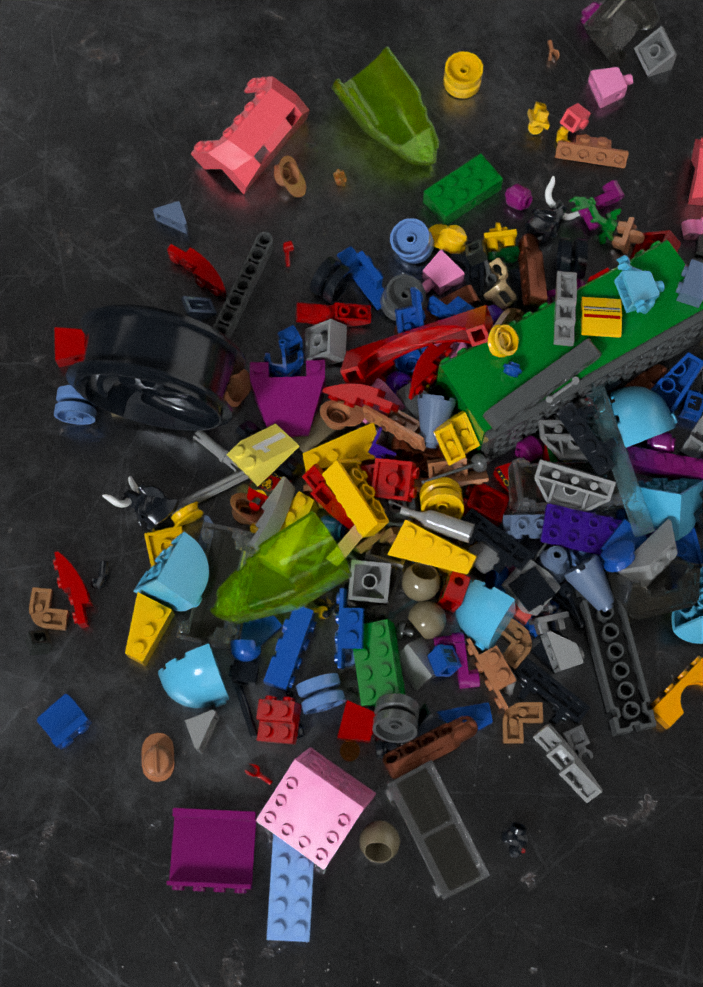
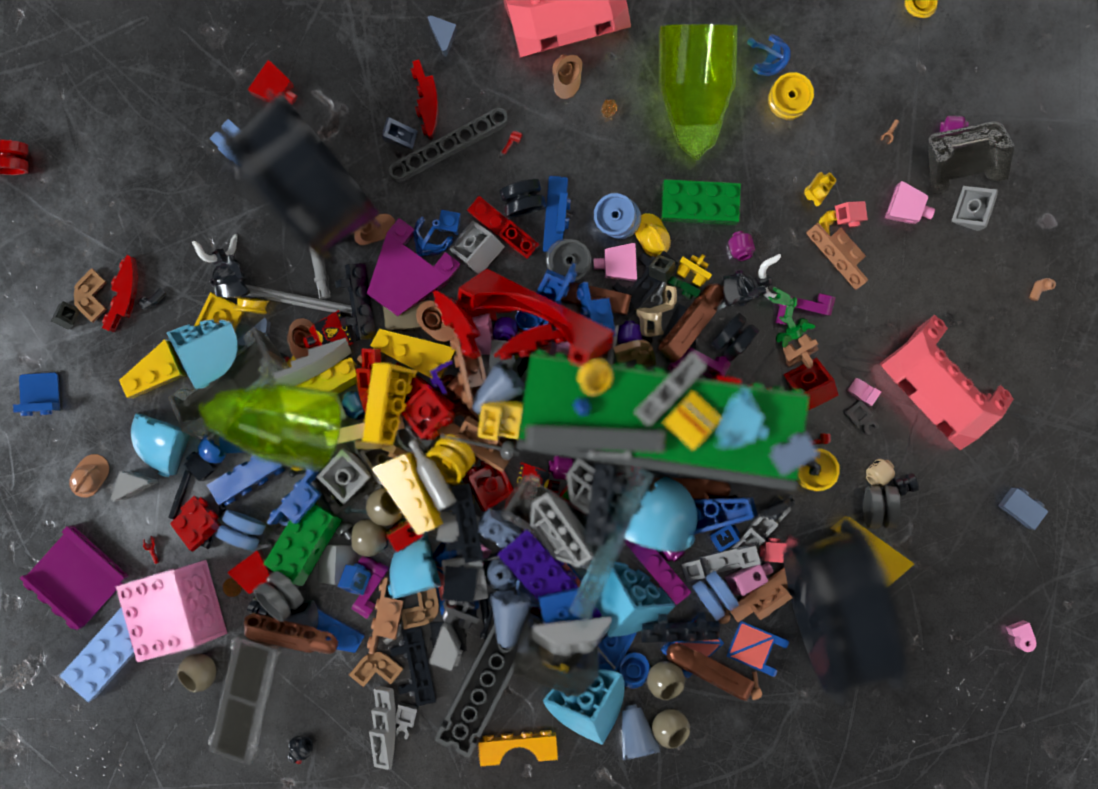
camera: 30 degrees right, 15 degrees up
light yellow slope [226,424,300,486] -> none
blue piece [601,540,636,572] -> none
none -> blue helmet [747,34,791,76]

